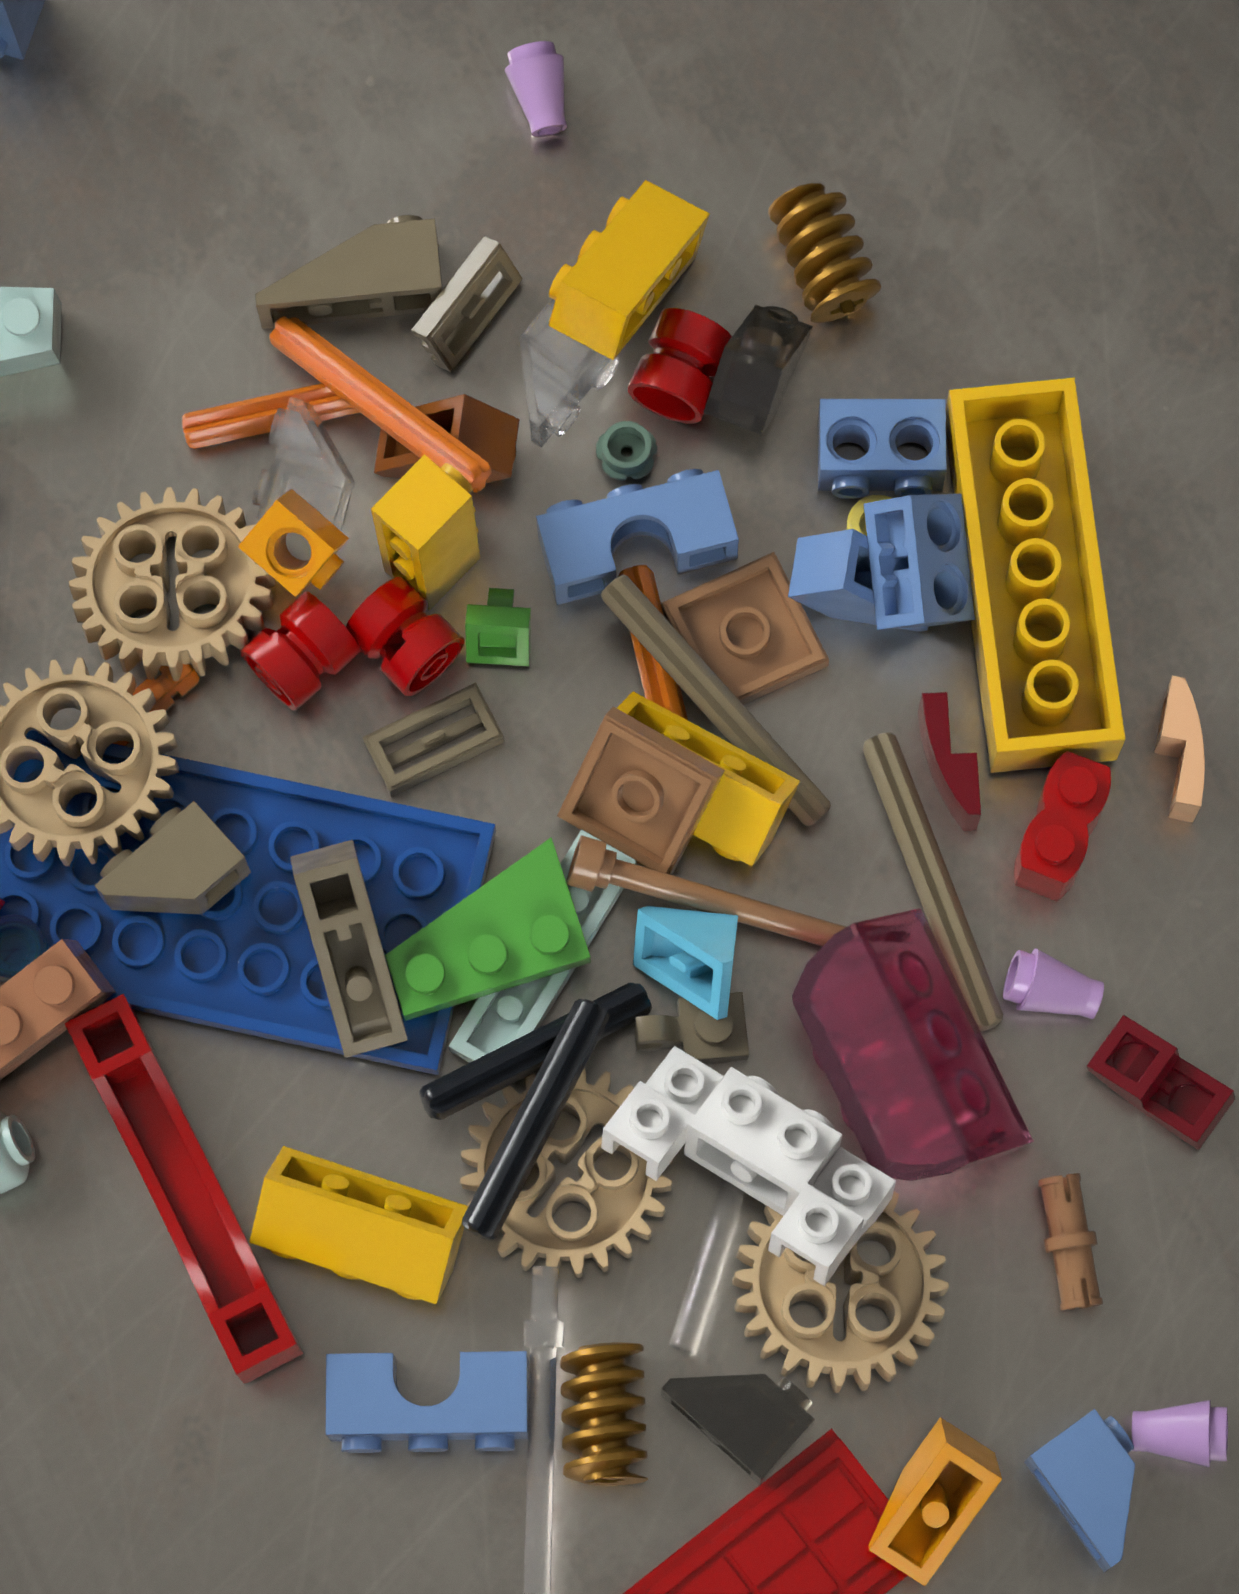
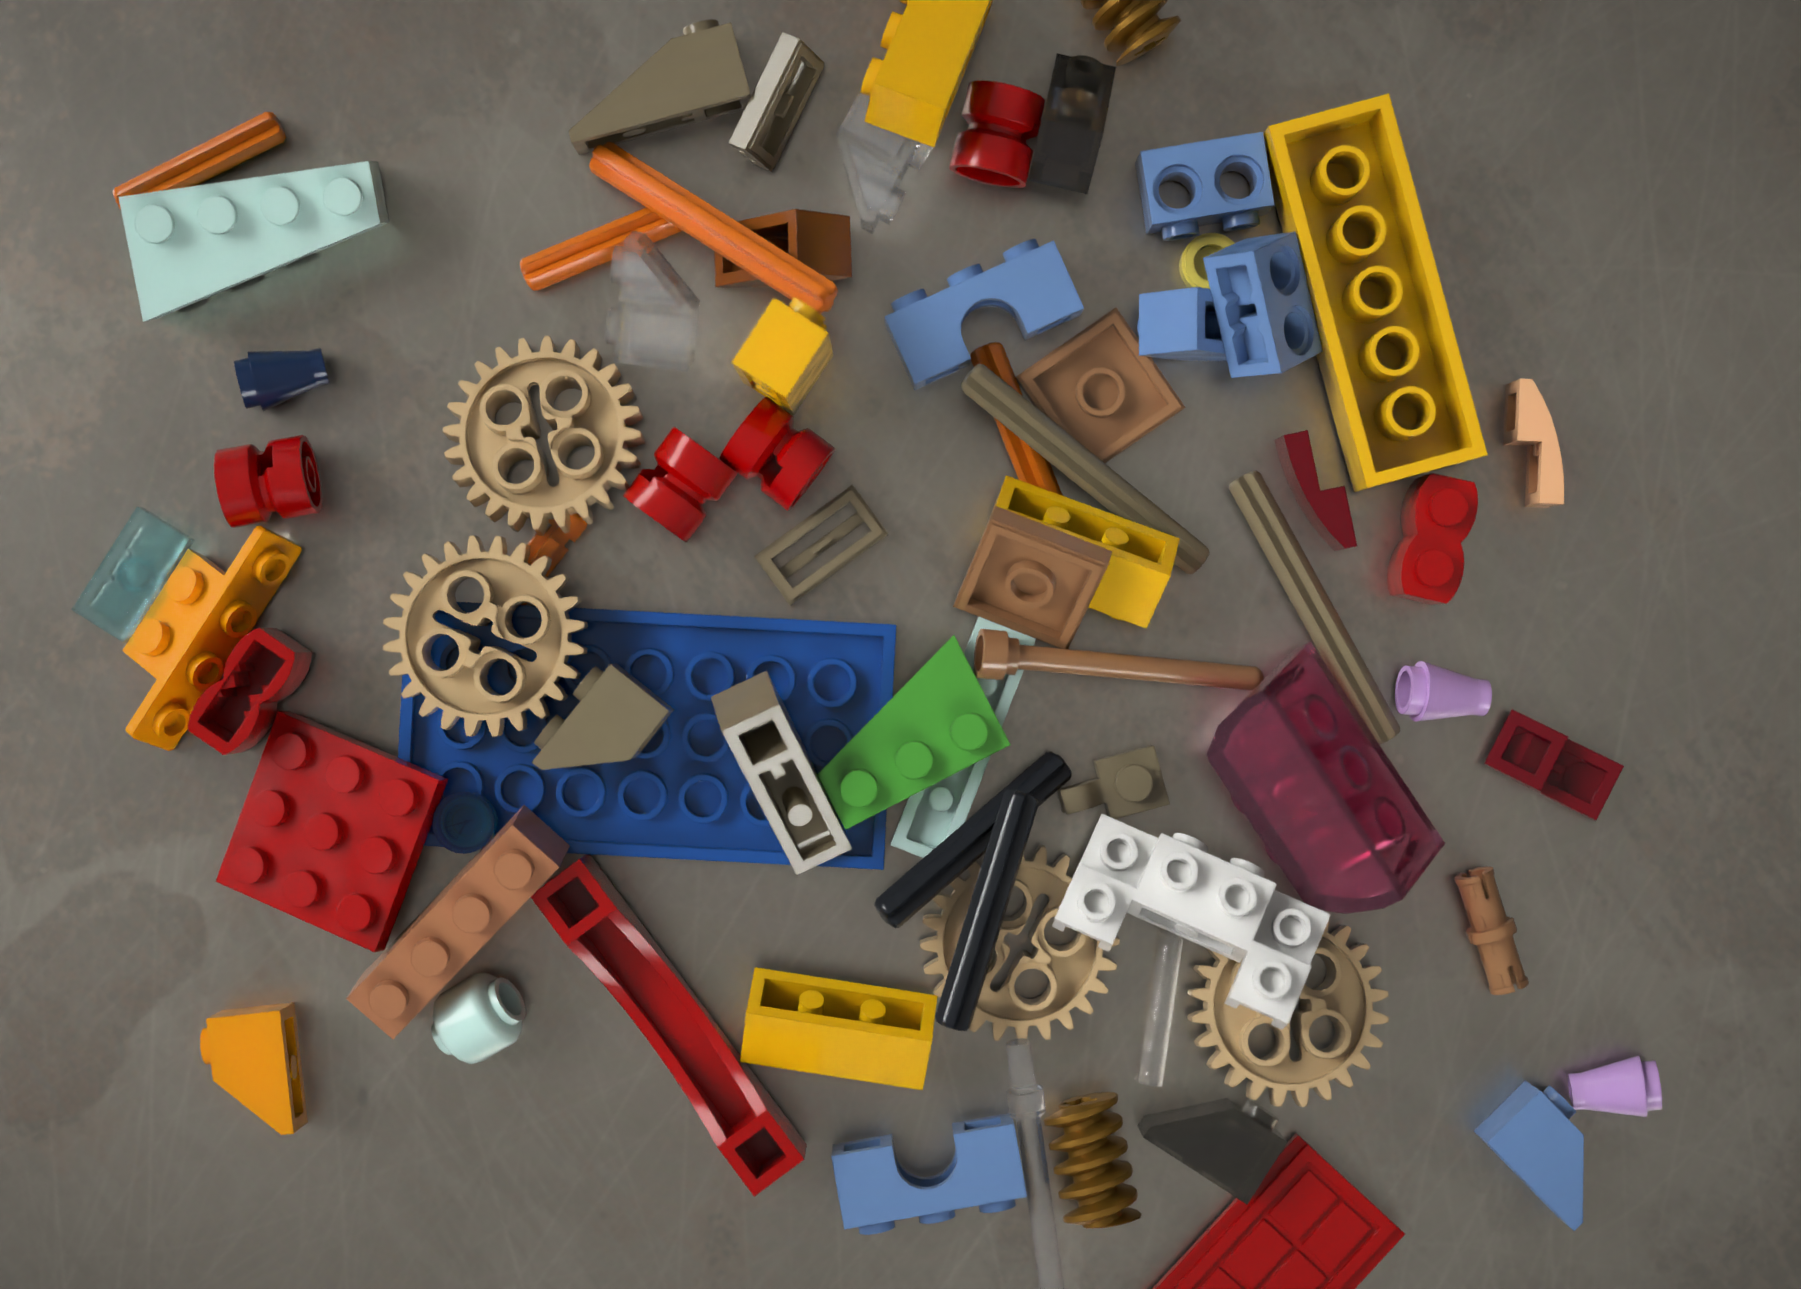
camera: 15 degrees left, 15 degrees up
light orange brick [238,489,349,597] -> none
bright green tile [465,588,531,666] -> none
sand green plate [596,421,657,480] -> none
medium azure slope [633,906,738,1020] -> none
light orange slope [868,1417,1002,1586] -> none

